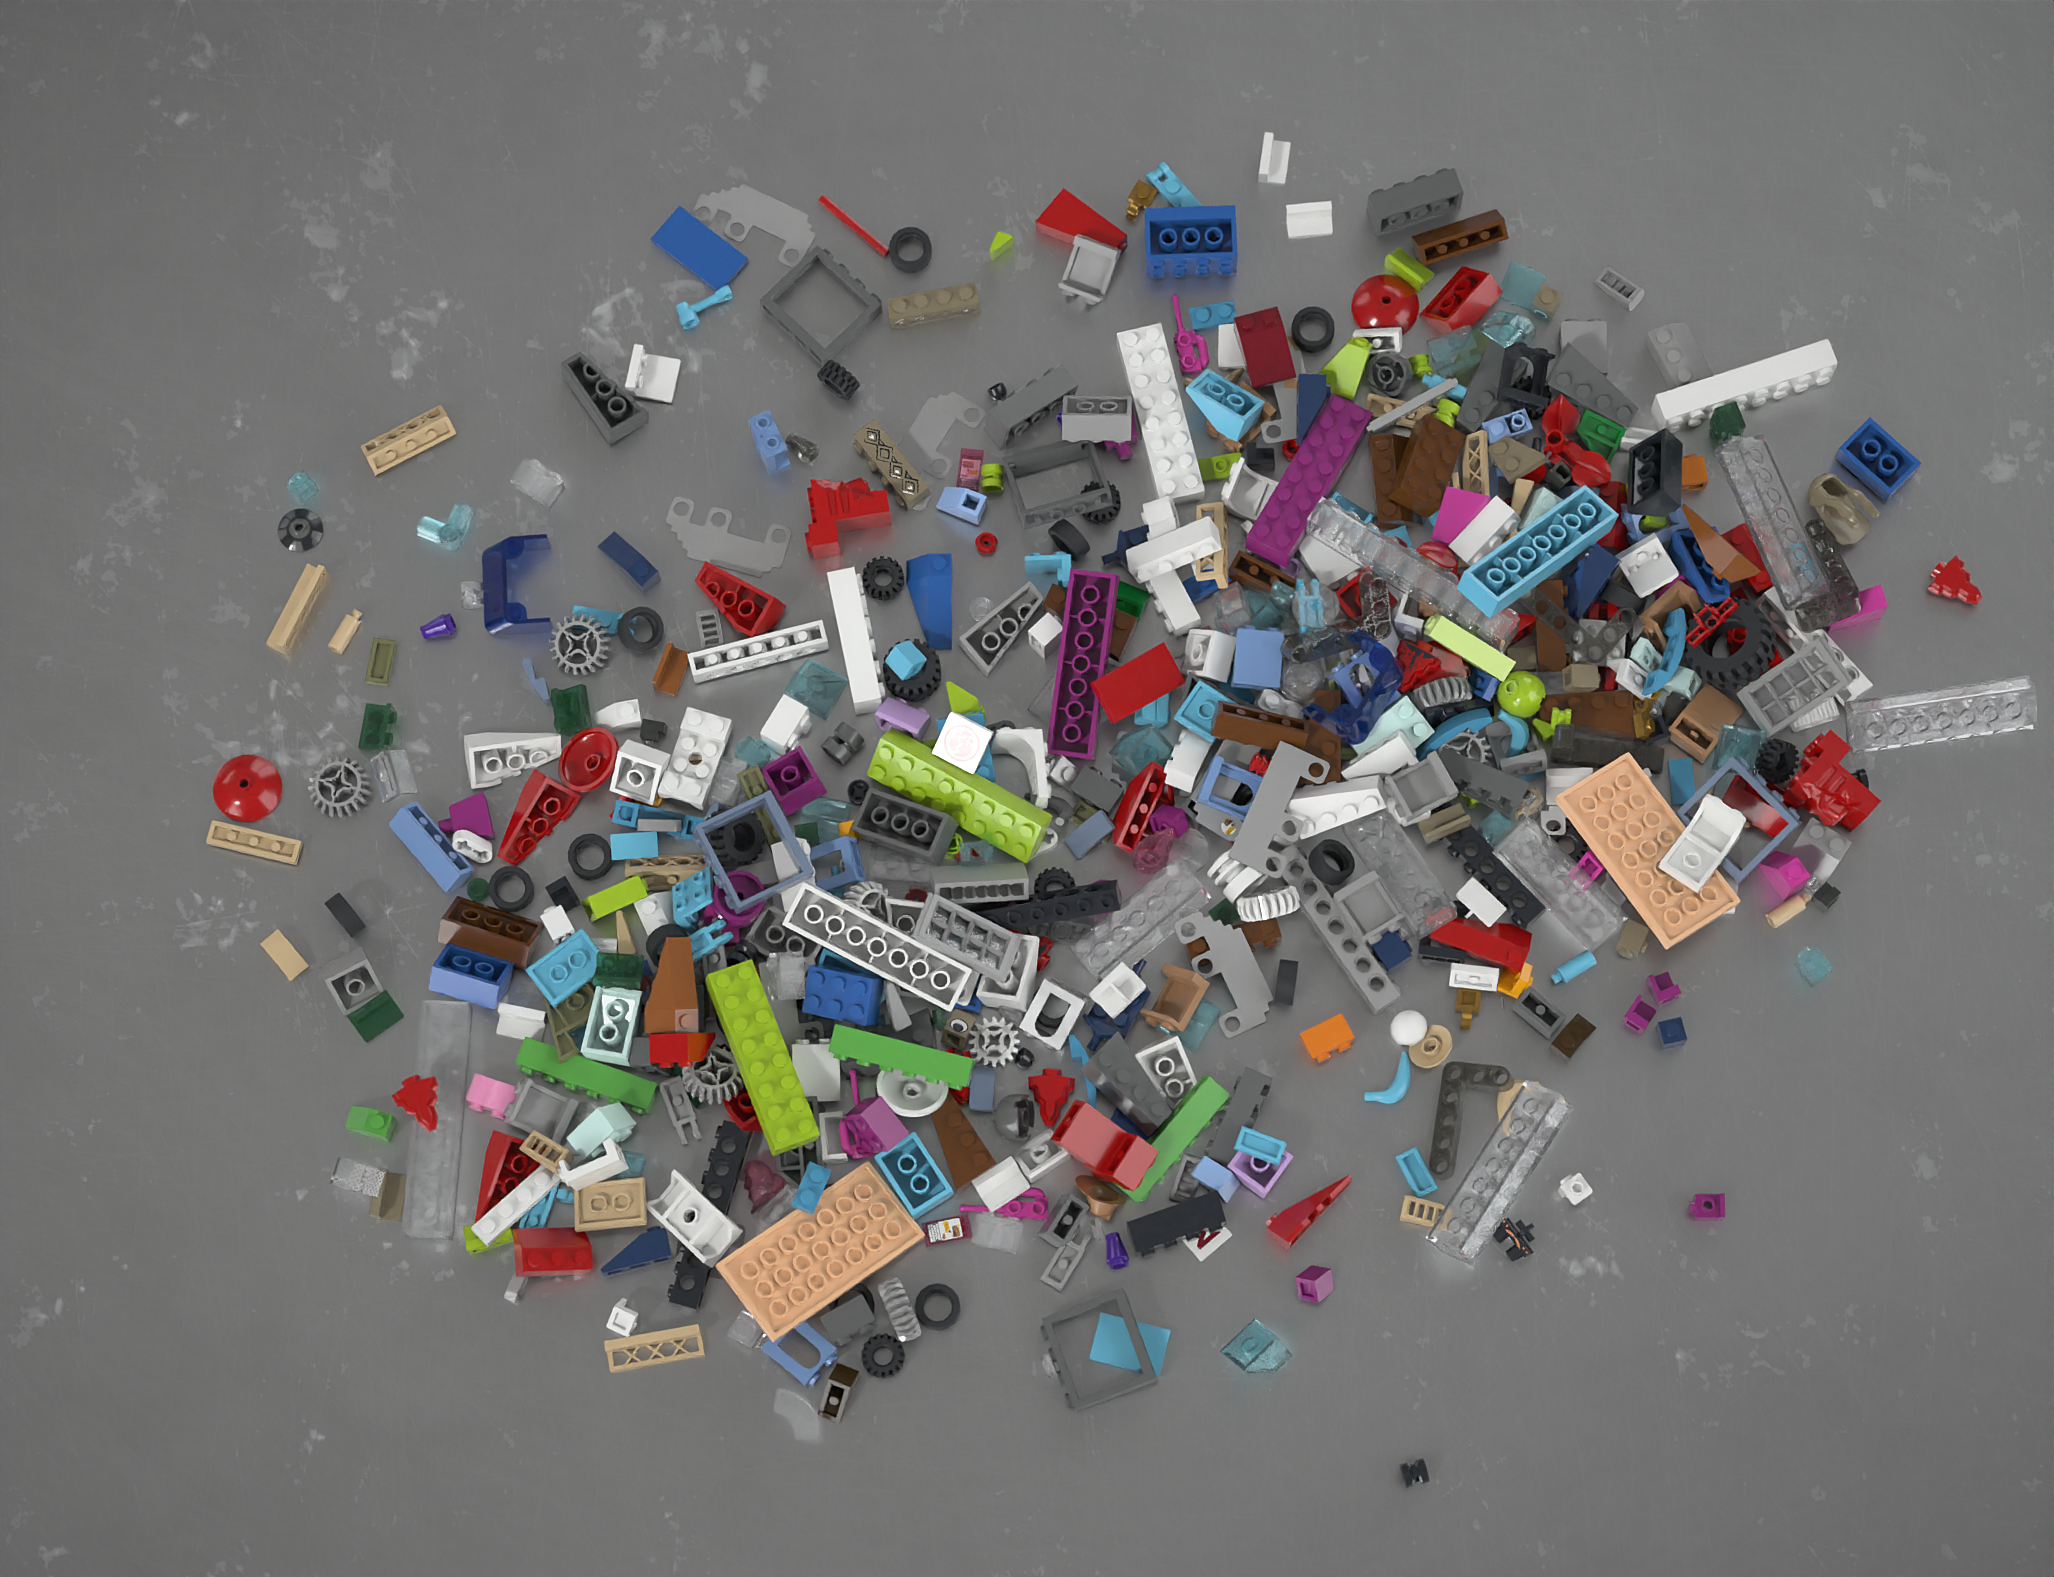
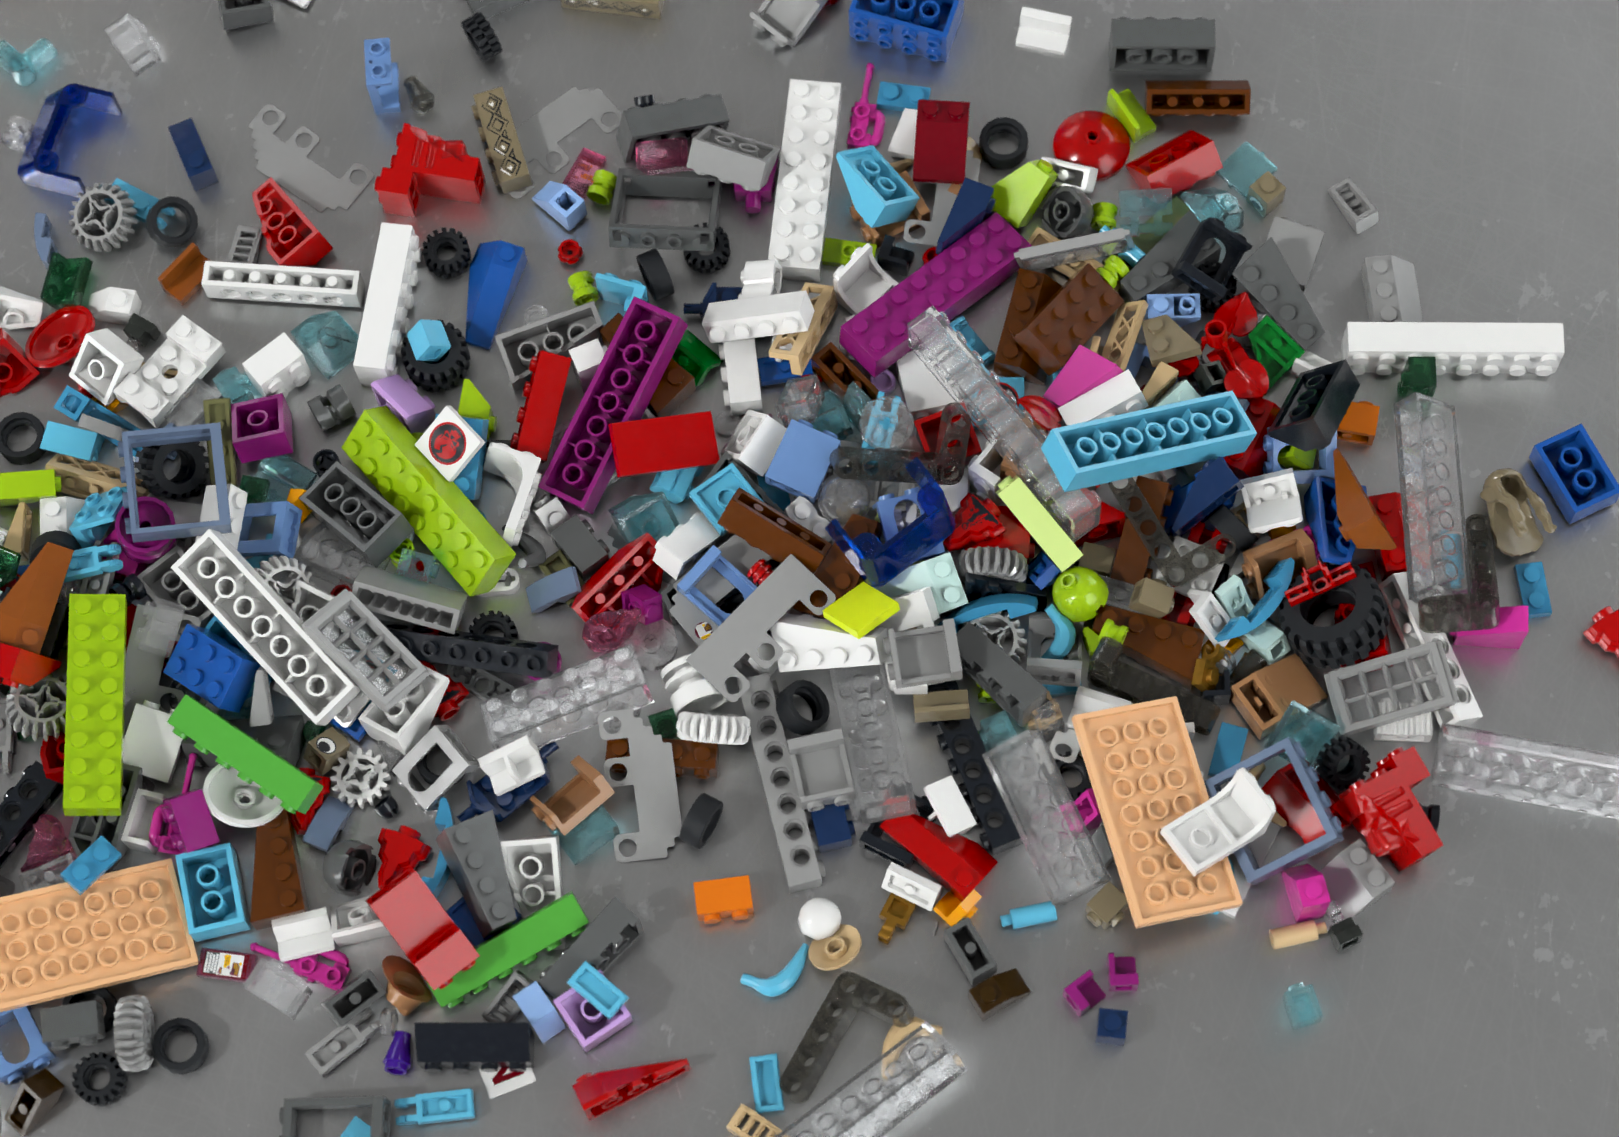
camera: 20 degrees right, 5 degrees down
none -> medium azure hinge [394,1088,475,1126]
none -> red brick [510,350,572,463]
none -> lime wheel [568,271,599,306]
none -> clear pink panel [636,138,693,175]
none -> neon yellow tile [822,581,900,639]
none -> dark azure plate [1513,562,1552,618]

